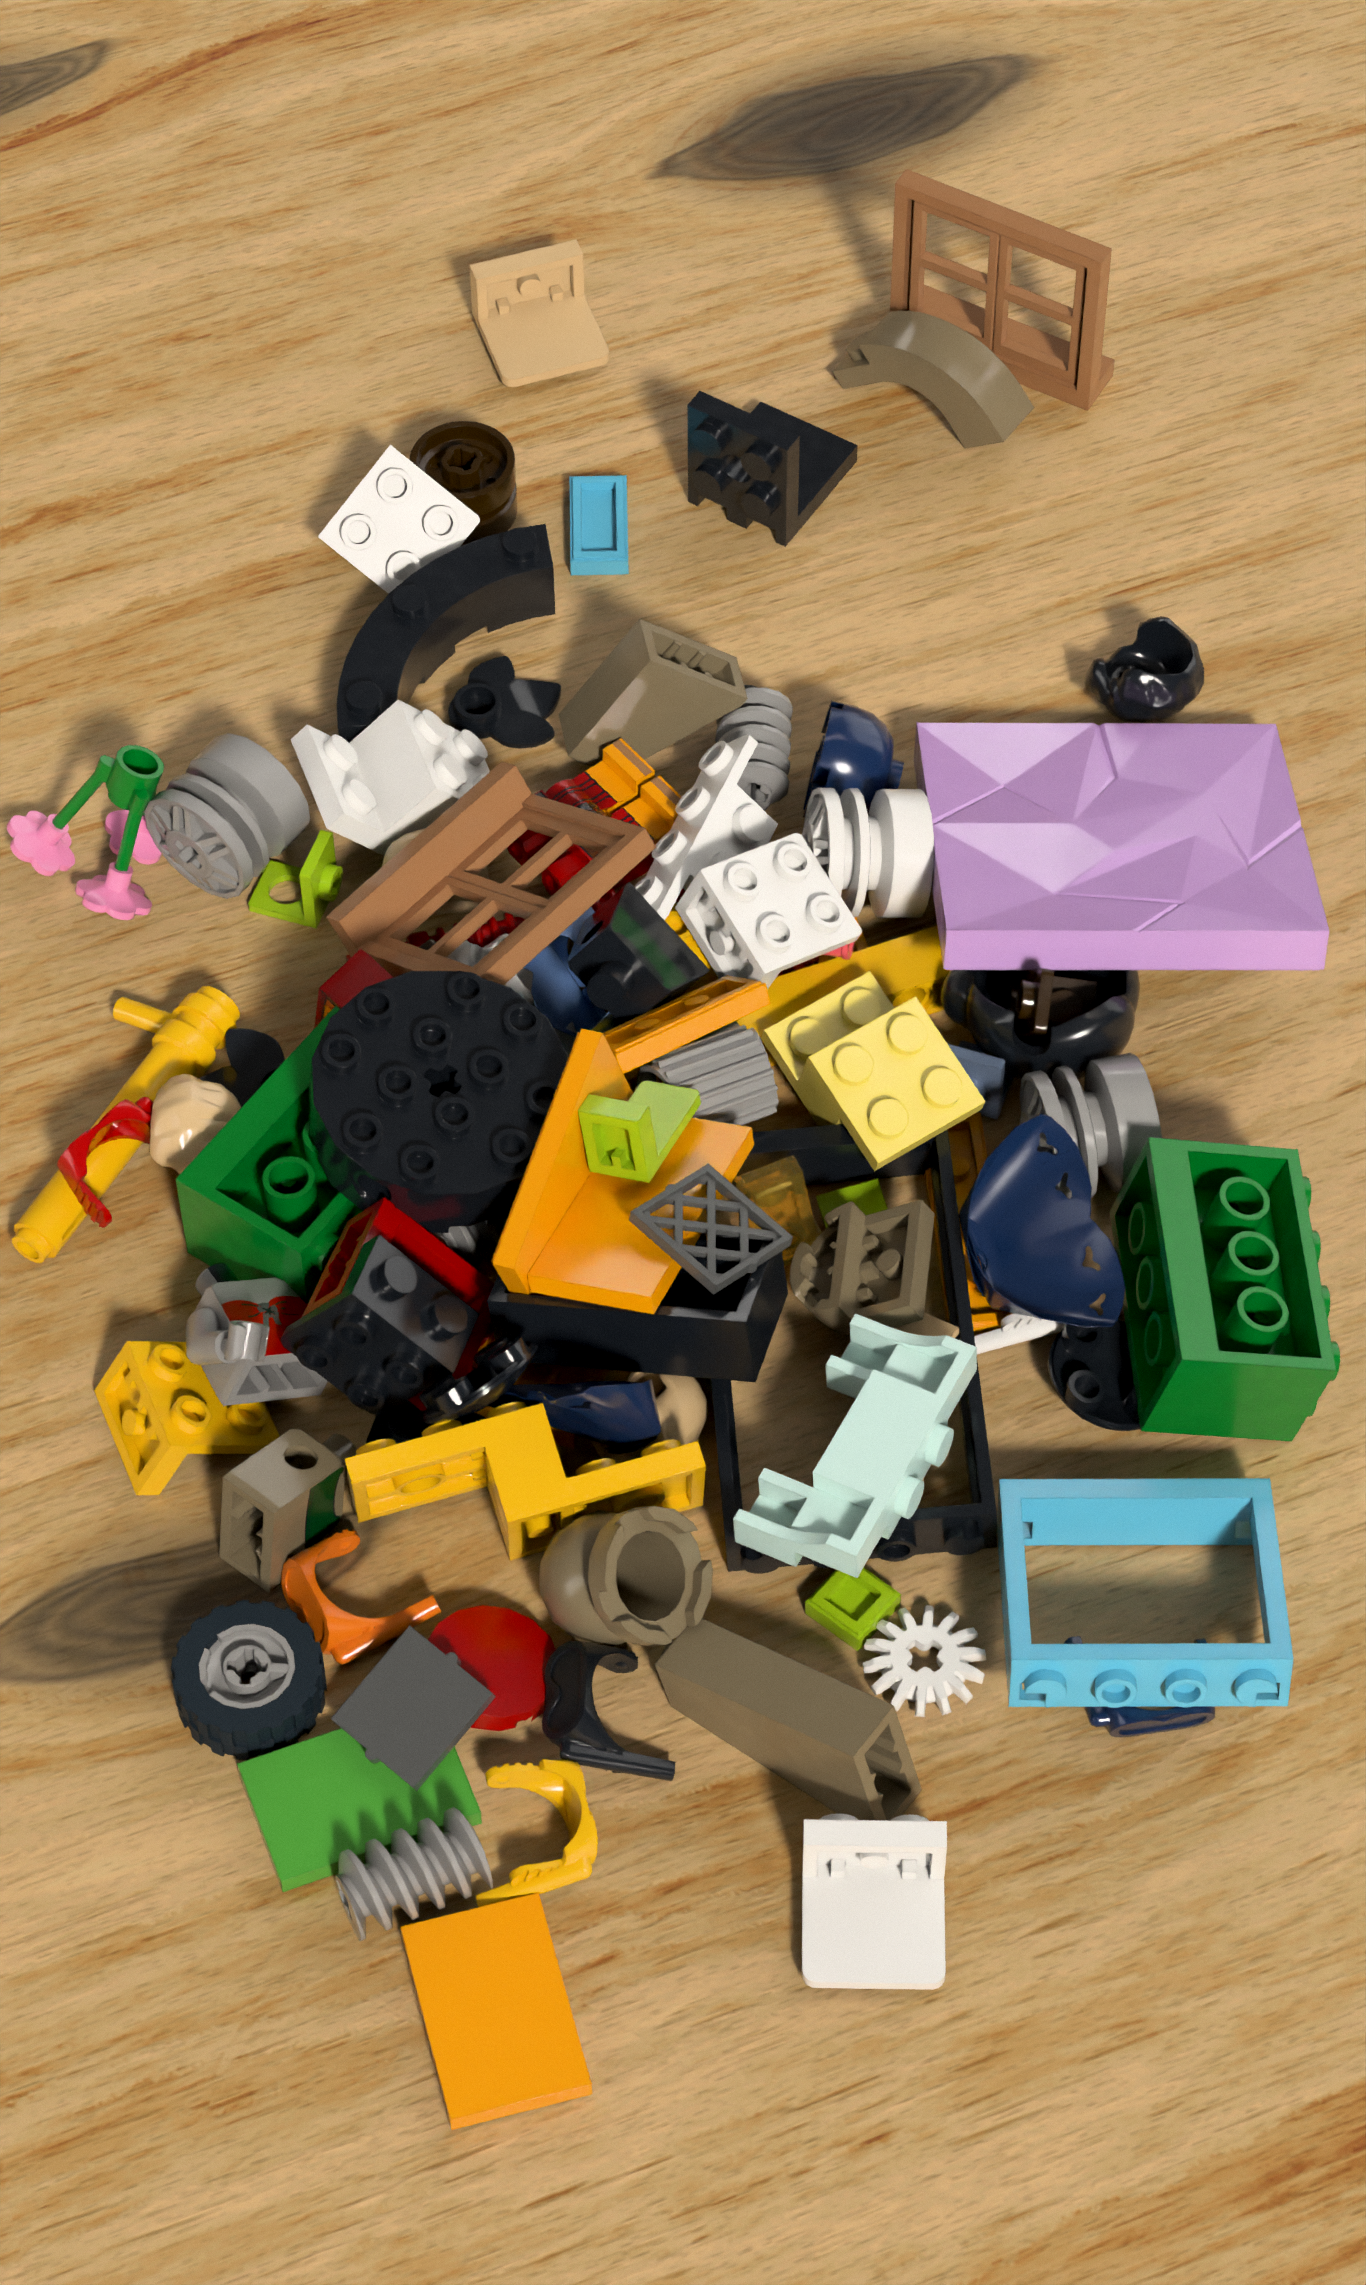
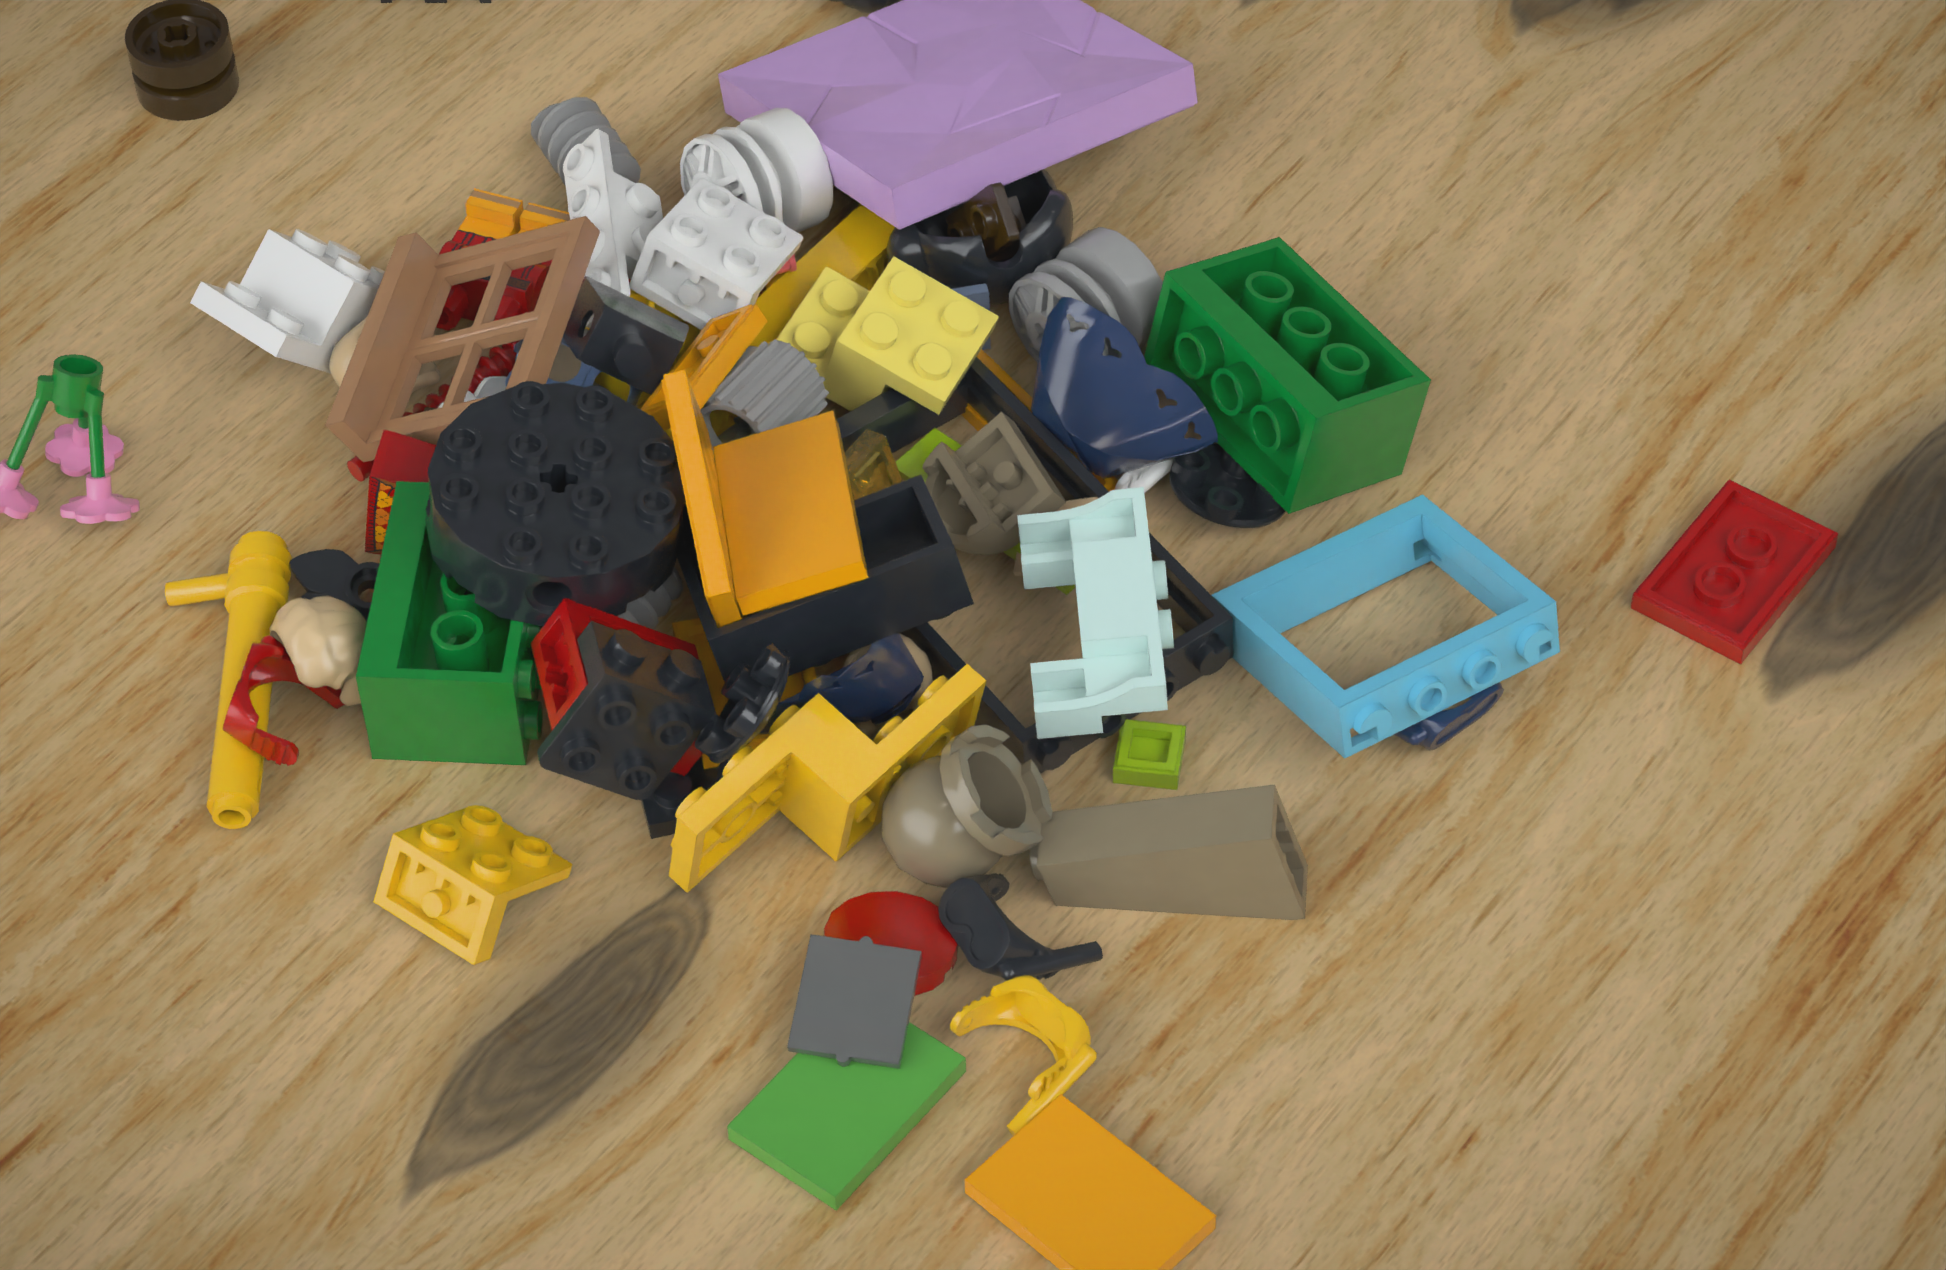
camera: 30 degrees left, 5 degrees down
light grey wheel [144,733,310,899] -> none
black wheel [171,1600,327,1760] -> none
light grey torso [186,1263,328,1406] -> none
dark tan torso [219,1429,357,1593] -> none
lime bracket [248,830,343,929] -> none
orange helmet [281,1529,442,1665] -> none
white bracket [318,445,480,594] -> none
light grey piece [335,1807,493,1941] -> none
black brick [336,524,555,743] -> none
black plate [448,656,561,749] -> none
dark tan slope [559,619,748,766] -> none
medium azure tile [569,475,629,576] -> none
lime bracket [578,1081,701,1183] -> none
dark grey window [629,1164,793,1295] -> none
white bracket [802,1814,947,1990] -> none
dark blue cylinder [803,700,904,818] -> none
white gear [863,1605,986,1717] -> none

